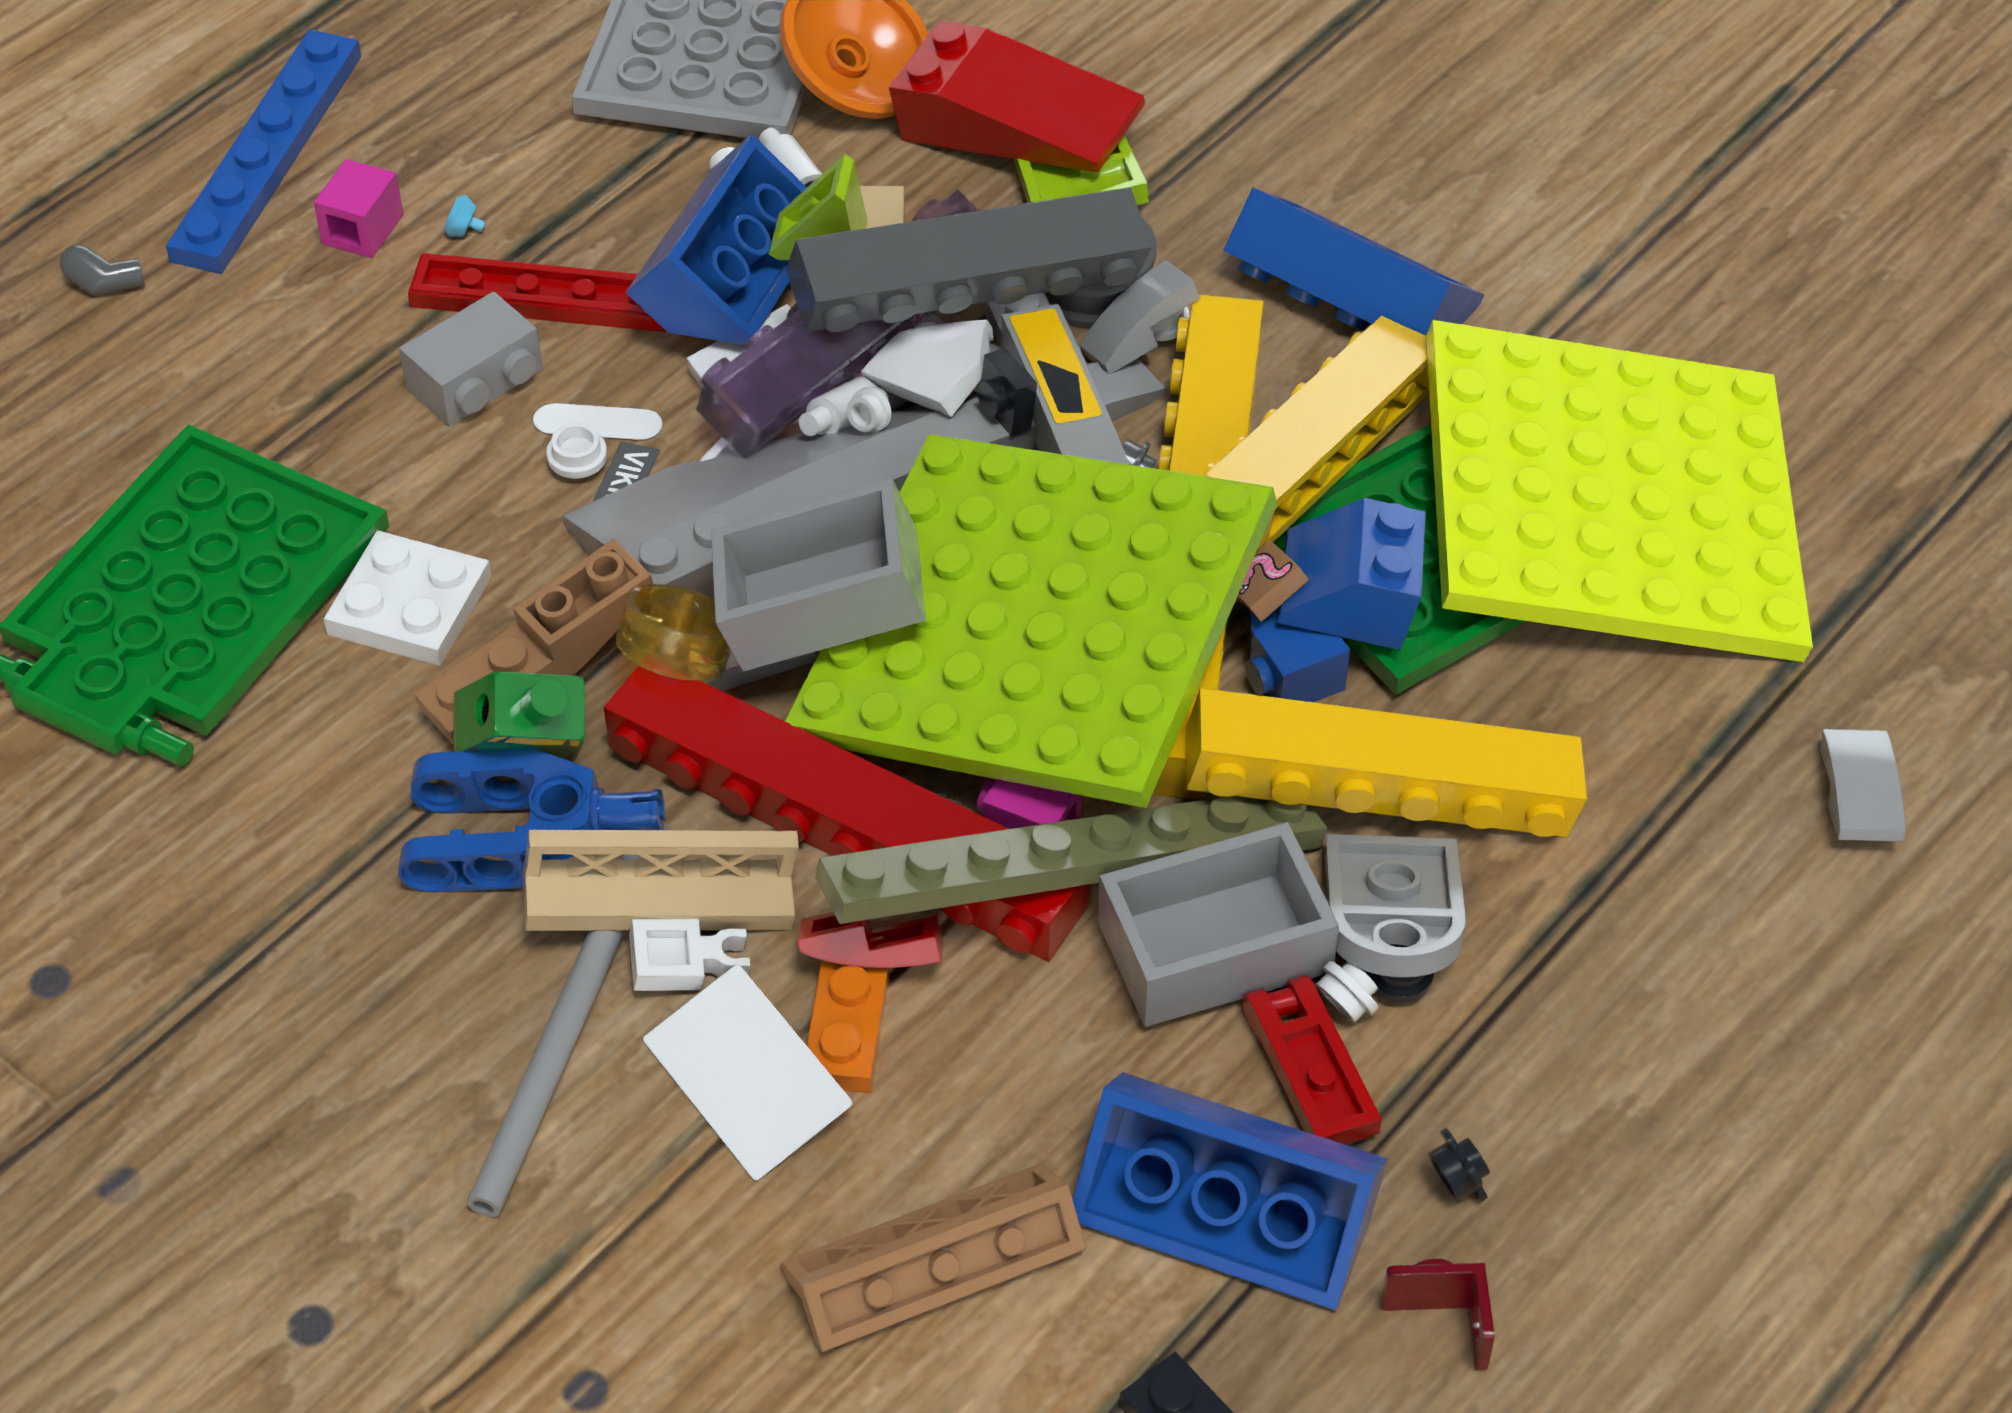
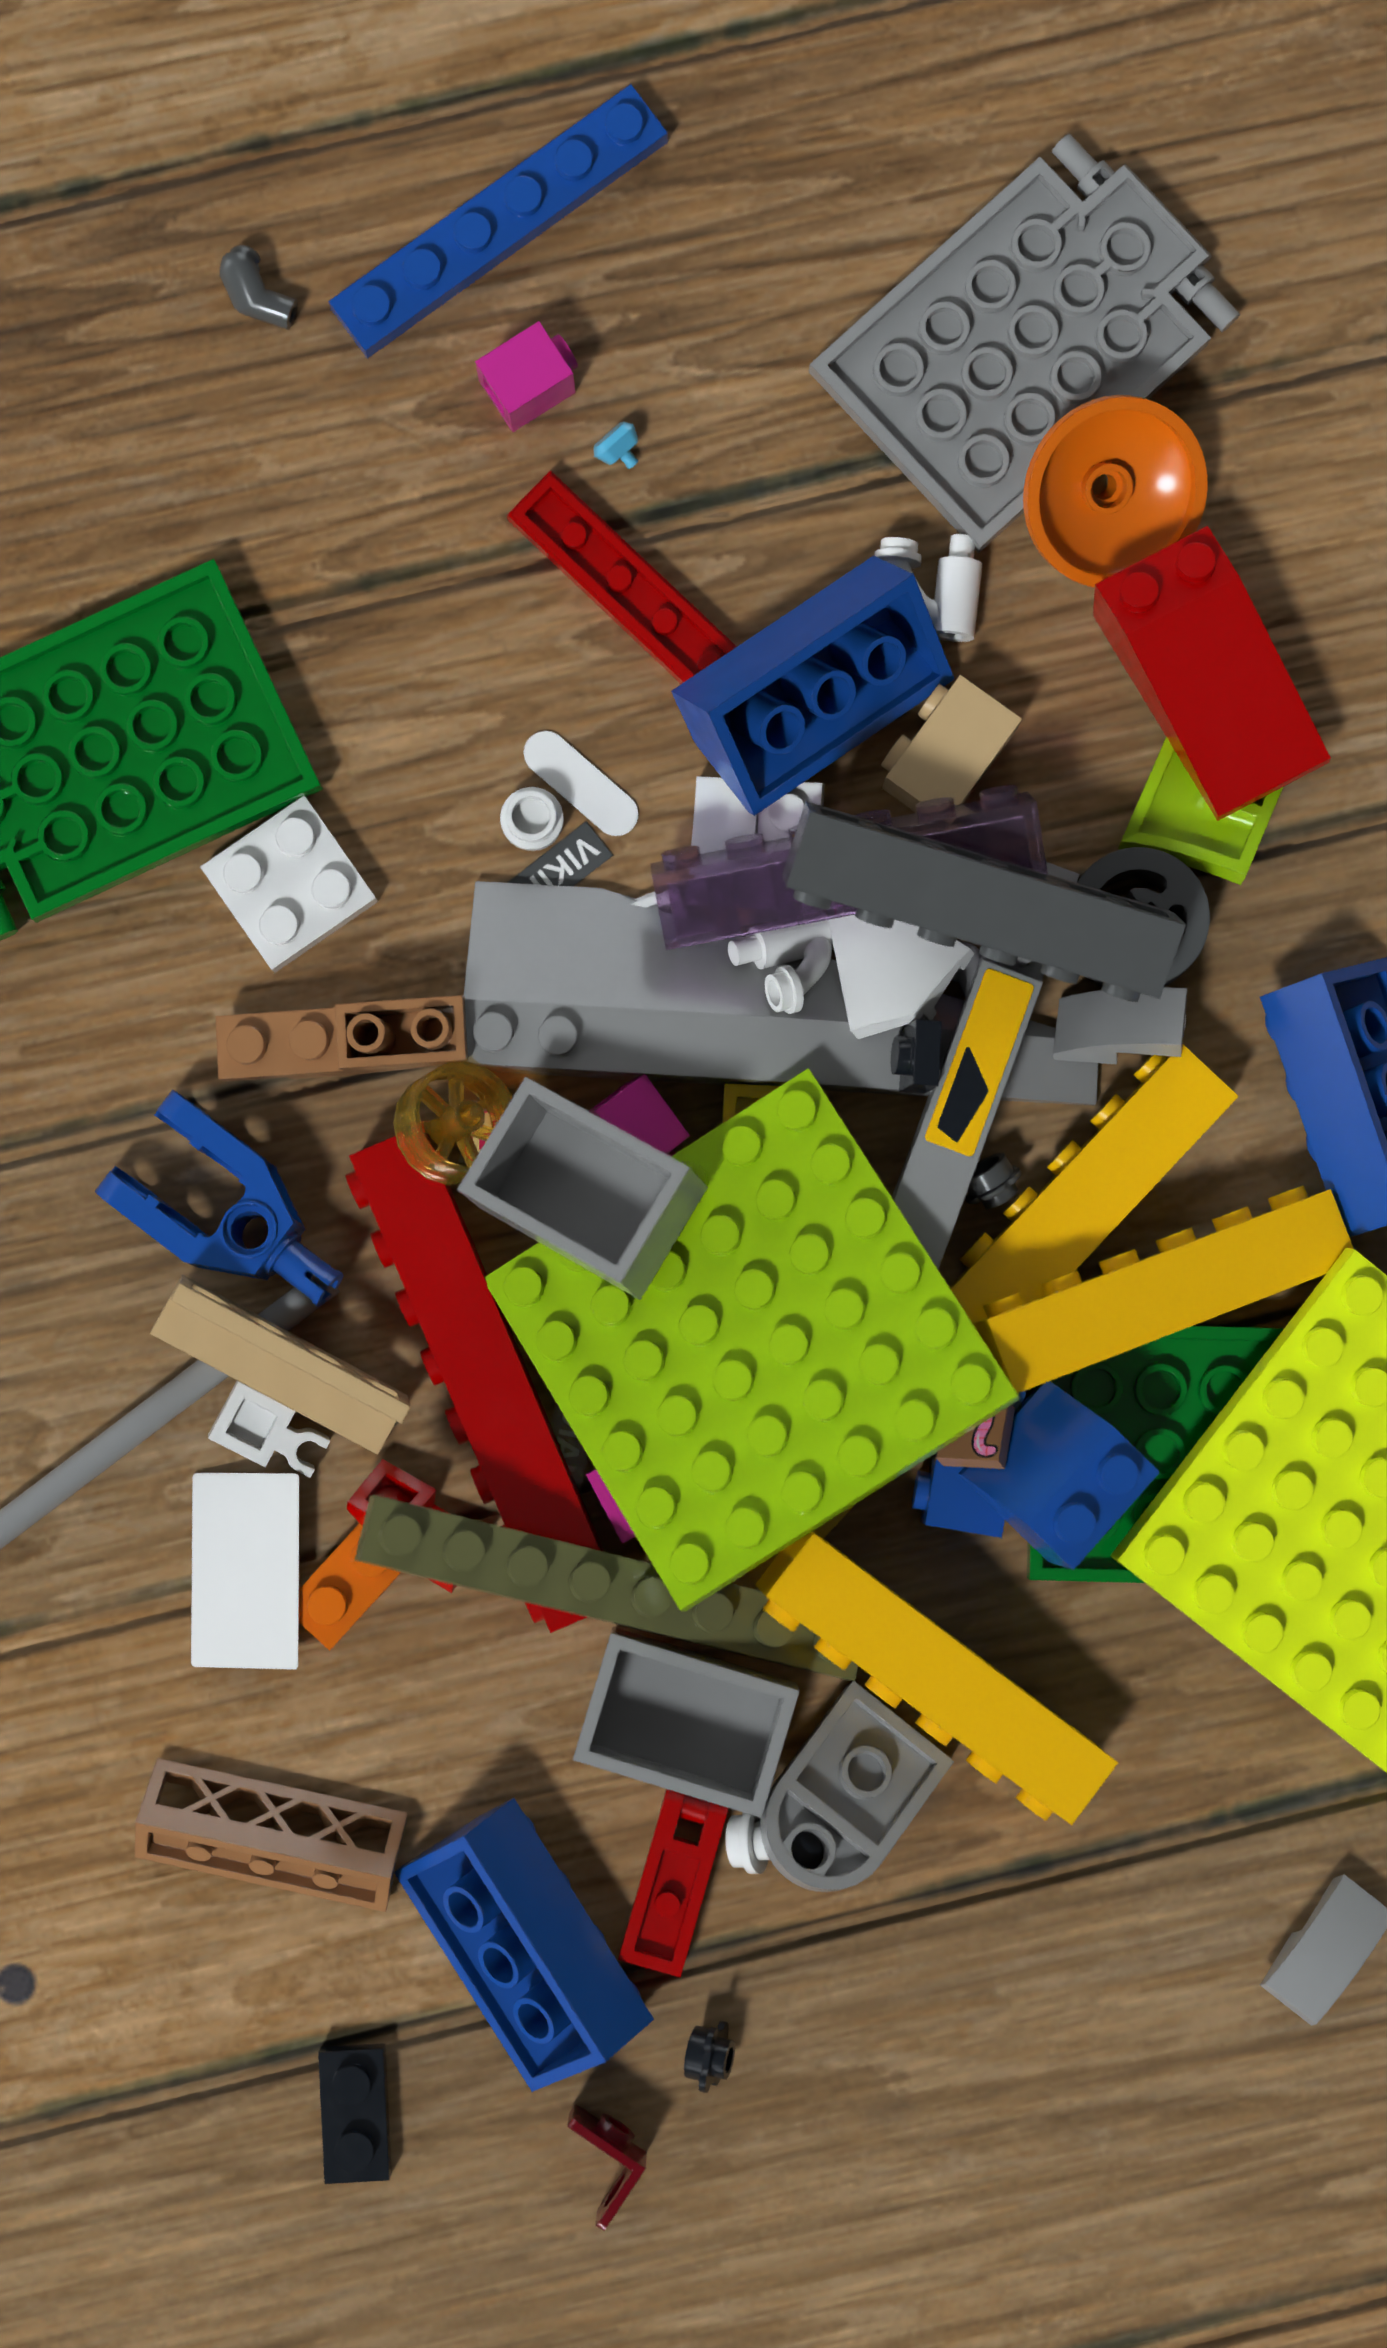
camera: 35 degrees right, 35 degrees up
light grey brick [399,291,543,427] -> none
green torso [454,672,585,762] -> none
lime slope [769,154,867,260] -> none

